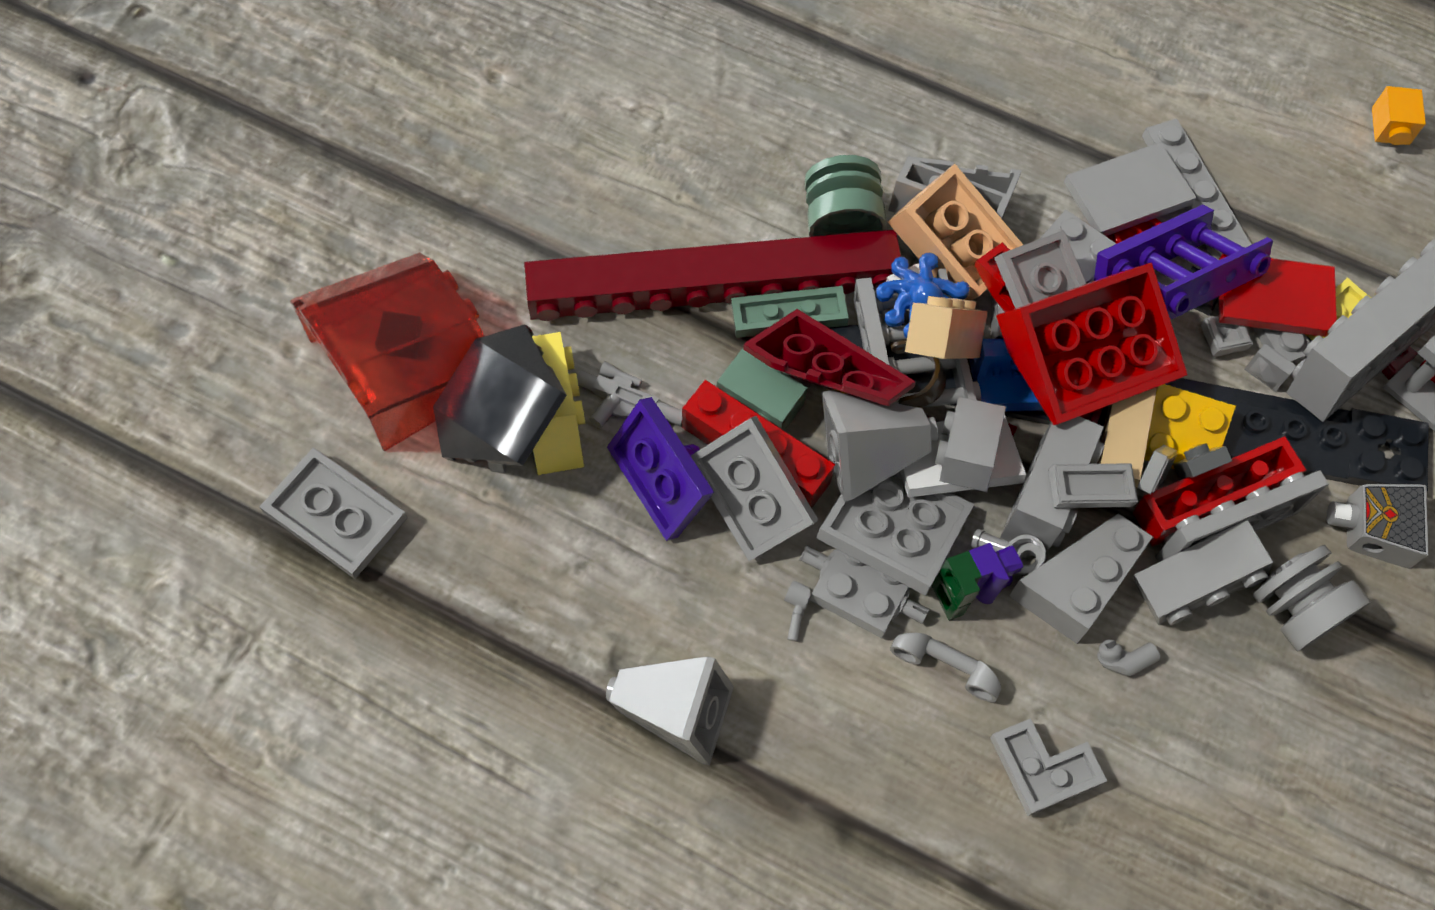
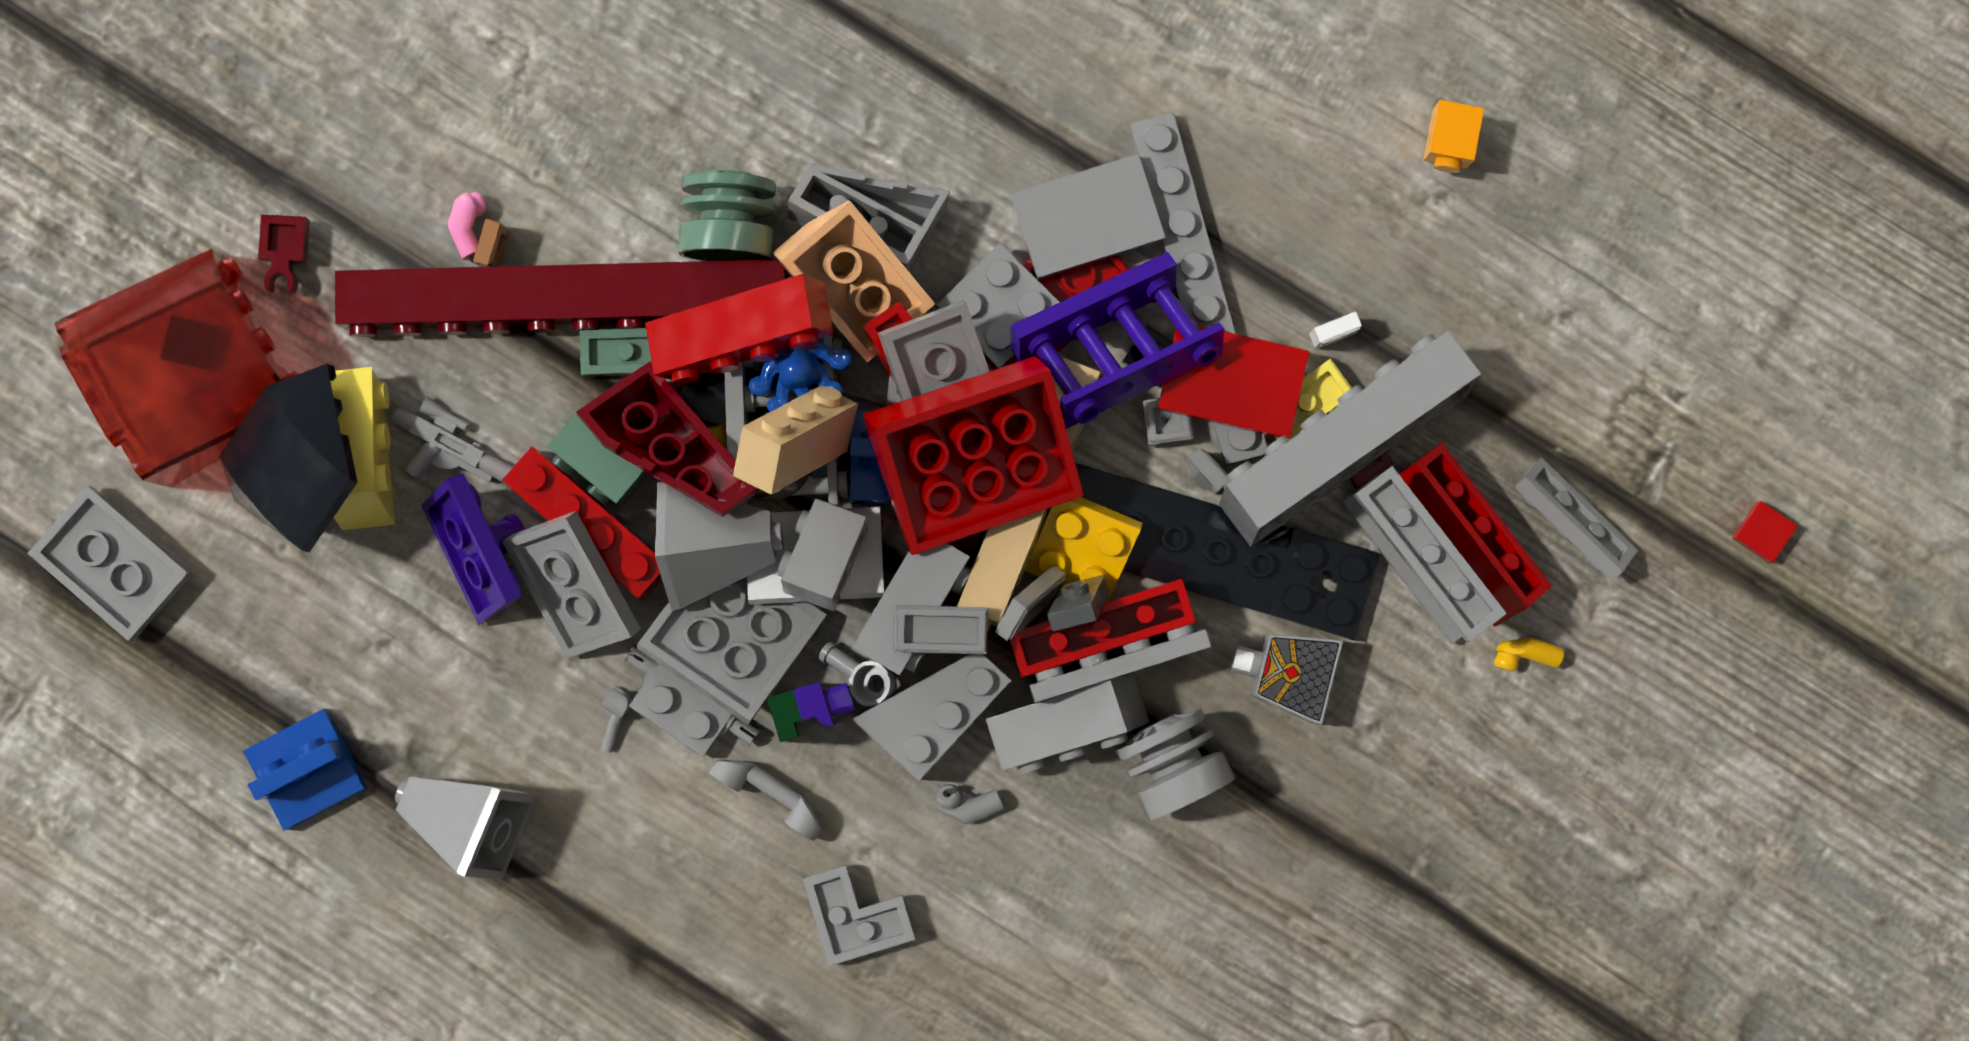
camera: 10 degrees right, 20 degrees up
none -> blue bracket [243,709,368,831]
none -> dark red plate [258,214,310,294]
none -> bright pink arm [448,192,487,260]
none -> medium nougat tile [473,219,509,267]
none -> red brick [645,274,834,385]
none -> white tile [1309,311,1362,349]

